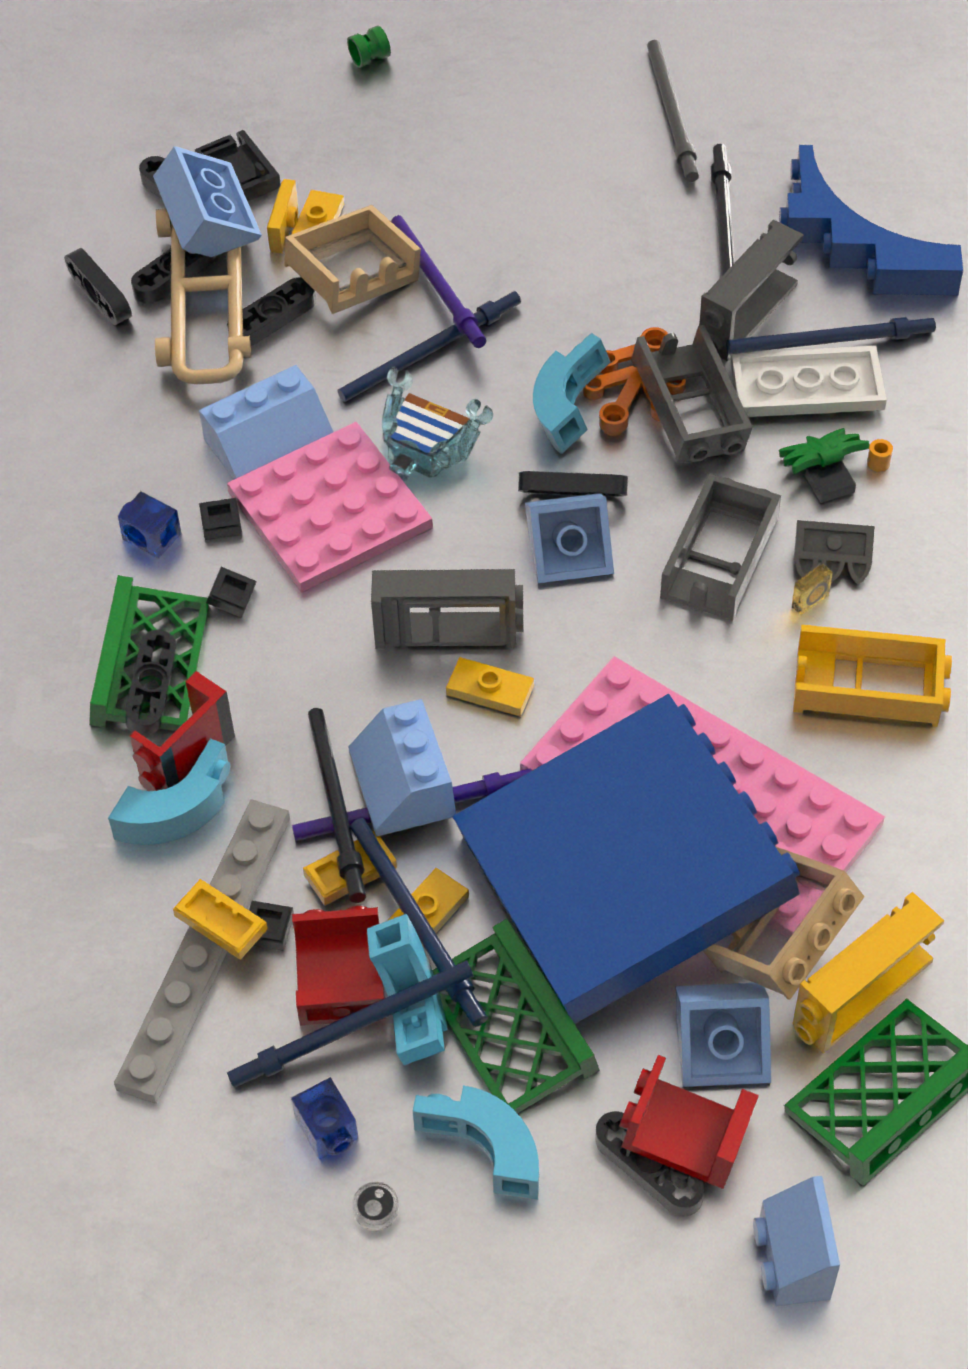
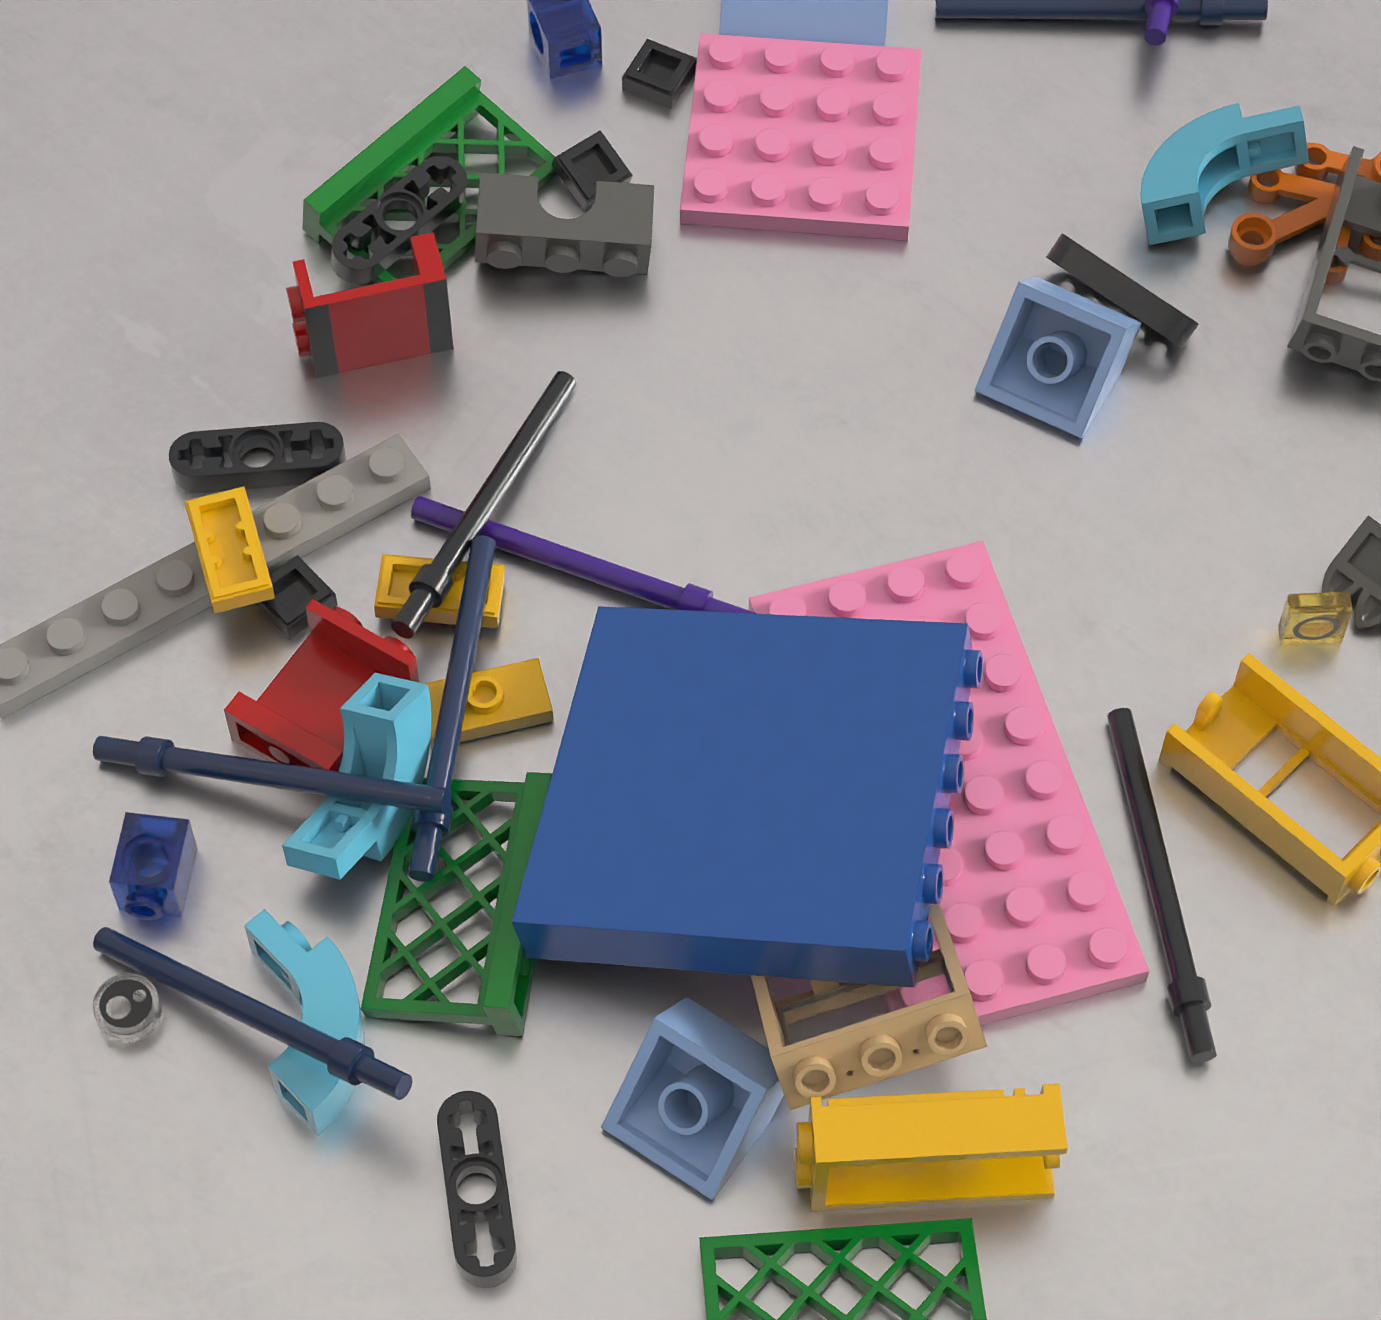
camera: 35 degrees right, 5 degrees up
medium azure arch [108,738,231,845] -> none
light blue slope [348,699,456,837] -> none
dark grey door [371,569,524,649] -> none
clear light blue torso [382,367,493,481] -> none
yellow plate [446,657,534,717] -> none
red panel [619,1055,759,1189] -> none
dark grey door [660,473,781,621] -> none
none -> dark blue bar [93,927,413,1100]
none -> black beam [169,422,346,493]
none -> dark grey arch [475,172,654,277]
none -> black bar [1107,708,1217,1063]

